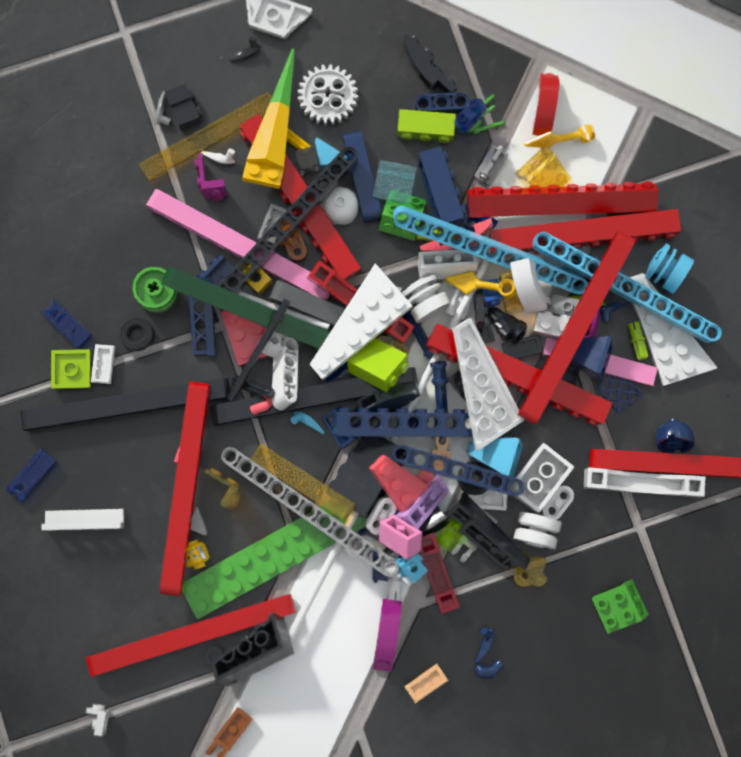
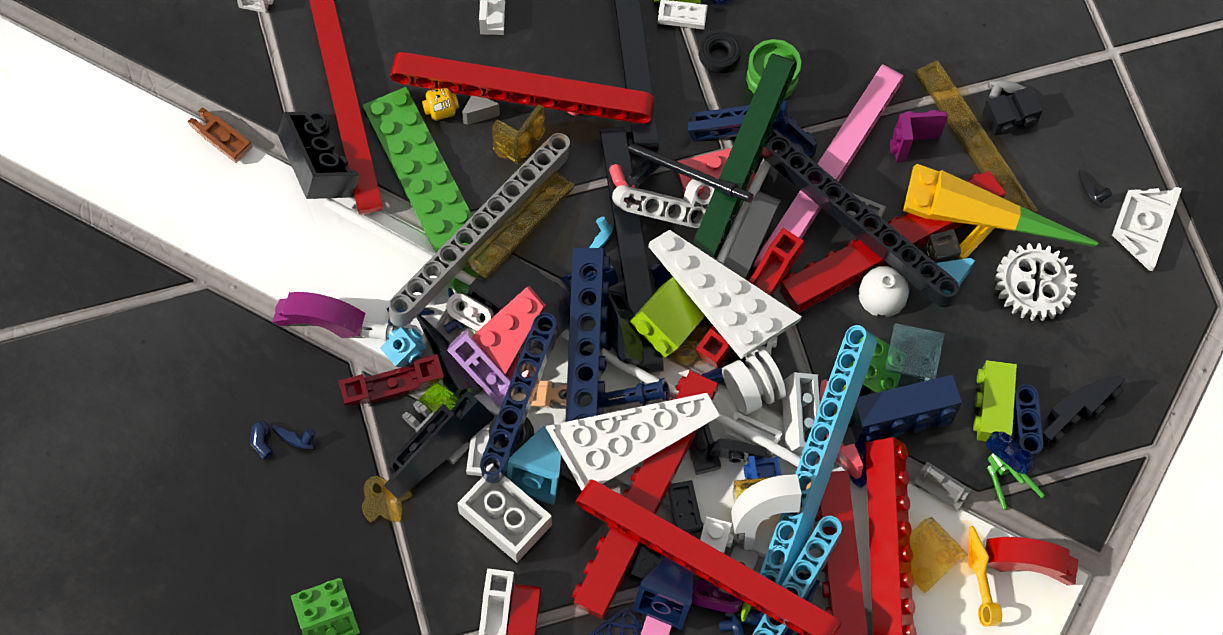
camera: 95 degrees right, 15 degrees down
white bar [201,149,235,164] -> none
yellow brick [243,266,273,295] -> none
dark orange plate [282,224,307,262] -> none
dark blue beam [342,130,382,222] -> none
bright pink brick [379,515,422,559] -> none
light nougat plate [404,664,448,703] -> none
yellow piece [445,271,517,298] -> none
black rock [487,306,528,343] -> none
white wheel [513,512,562,549] -> none
white plate [542,486,574,520] -> none

